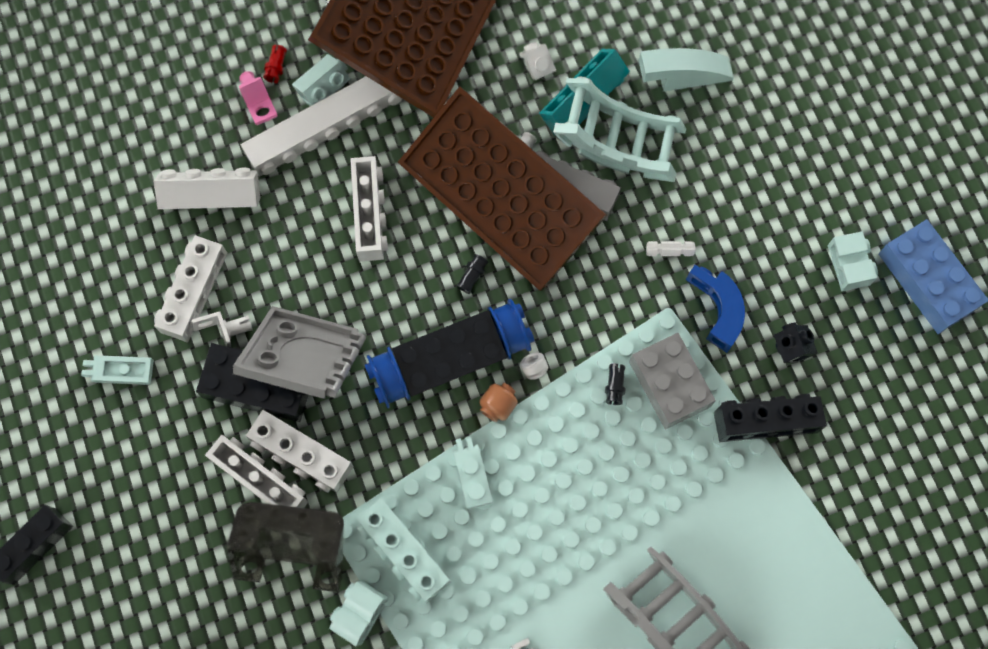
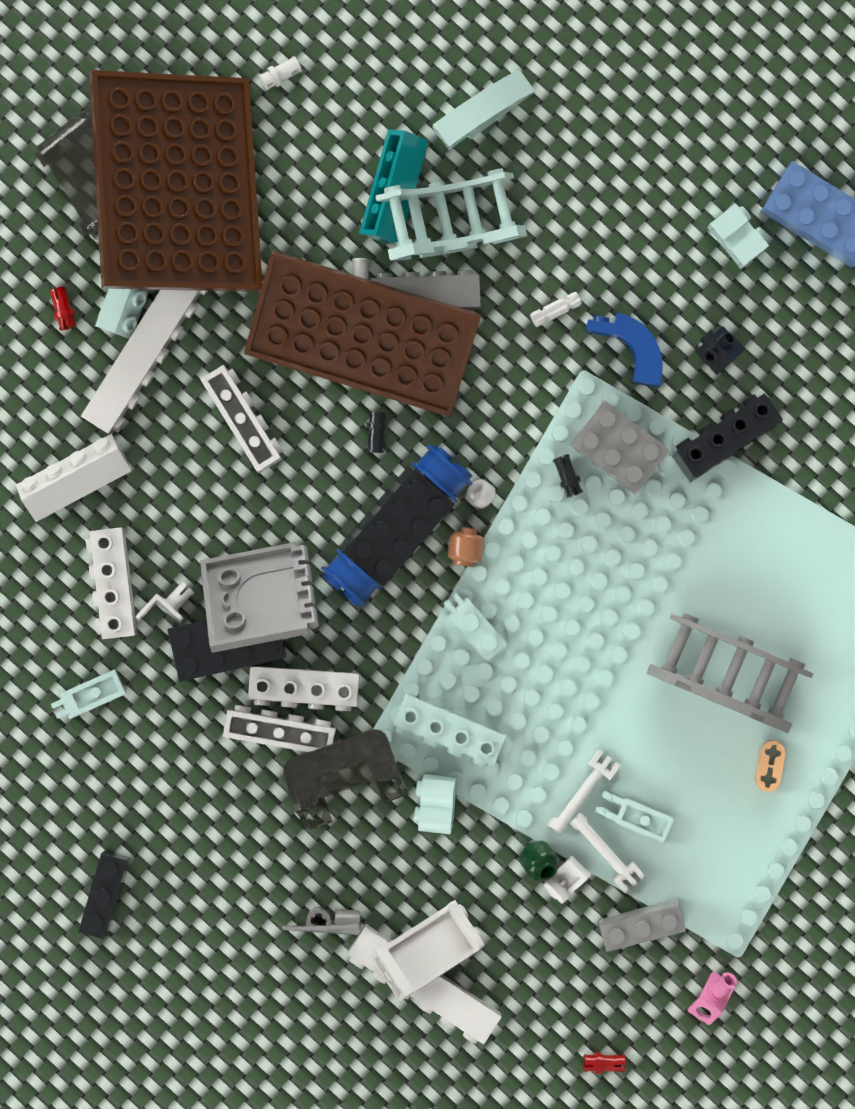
camera: 30 degrees left, 15 degrees up
bright pink bracket [239,71,278,125] -> none
white bracket [519,41,556,80] -> none

